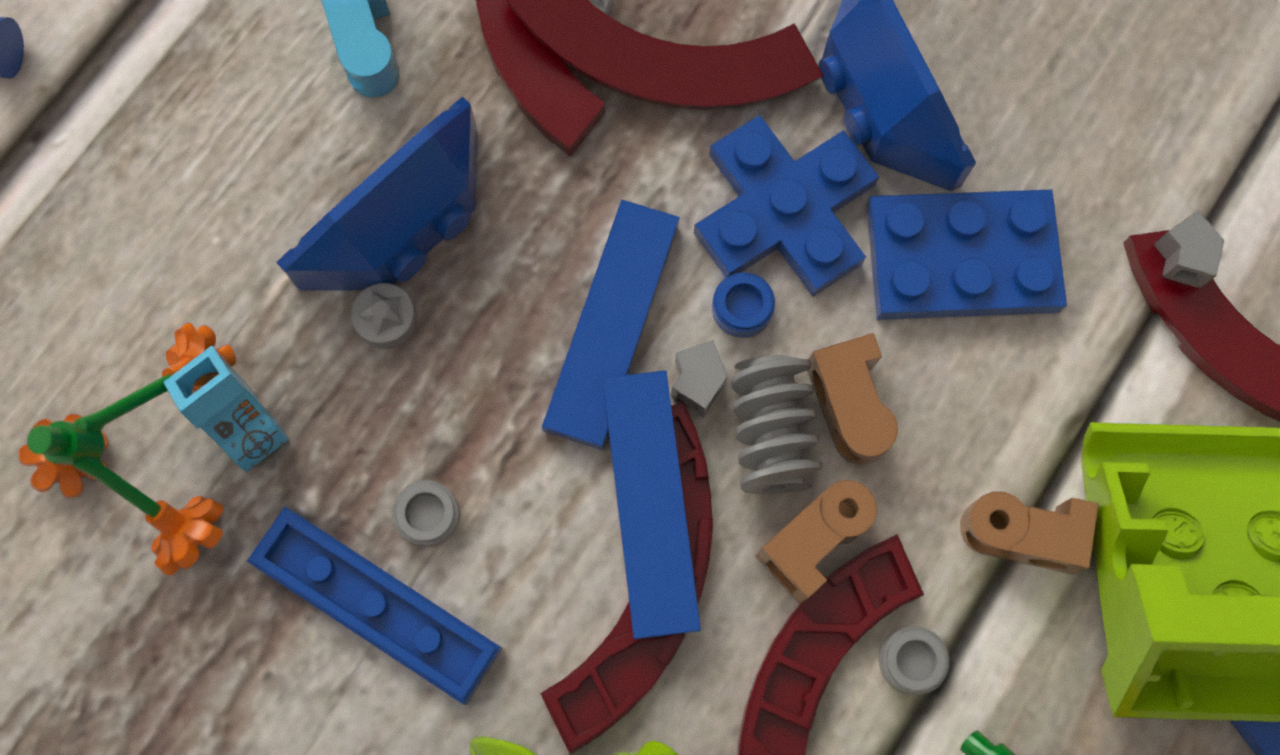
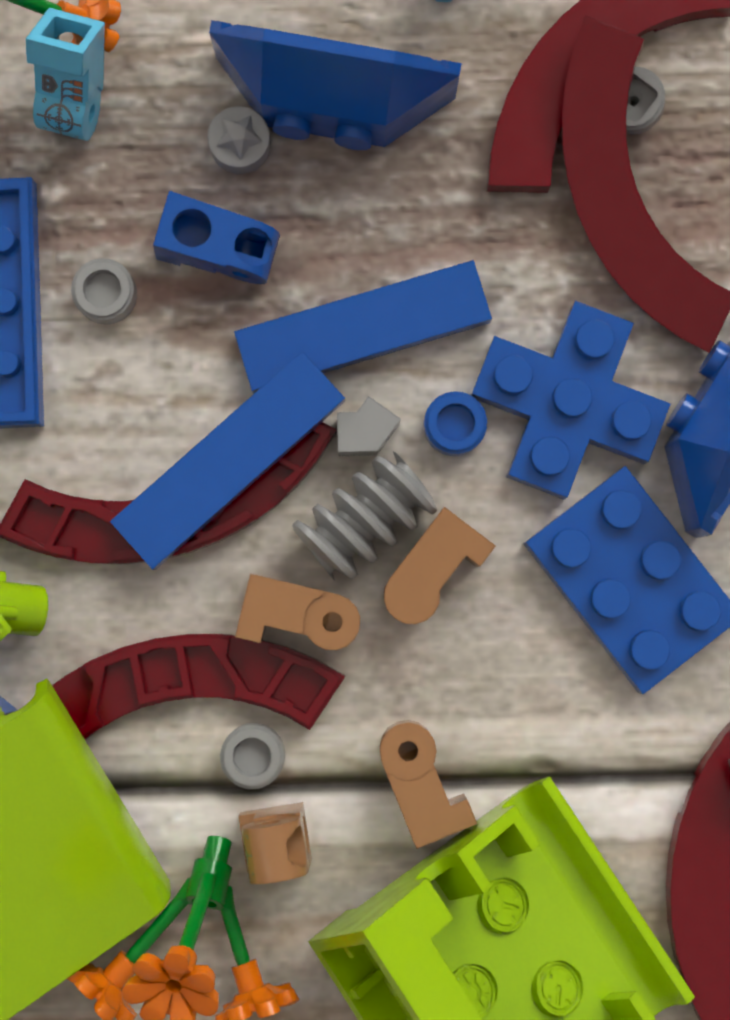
camera: 55 degrees right, 10 degrees up
none -> blue leg [153,191,280,284]
none -> medium nougat leg [239,802,312,884]

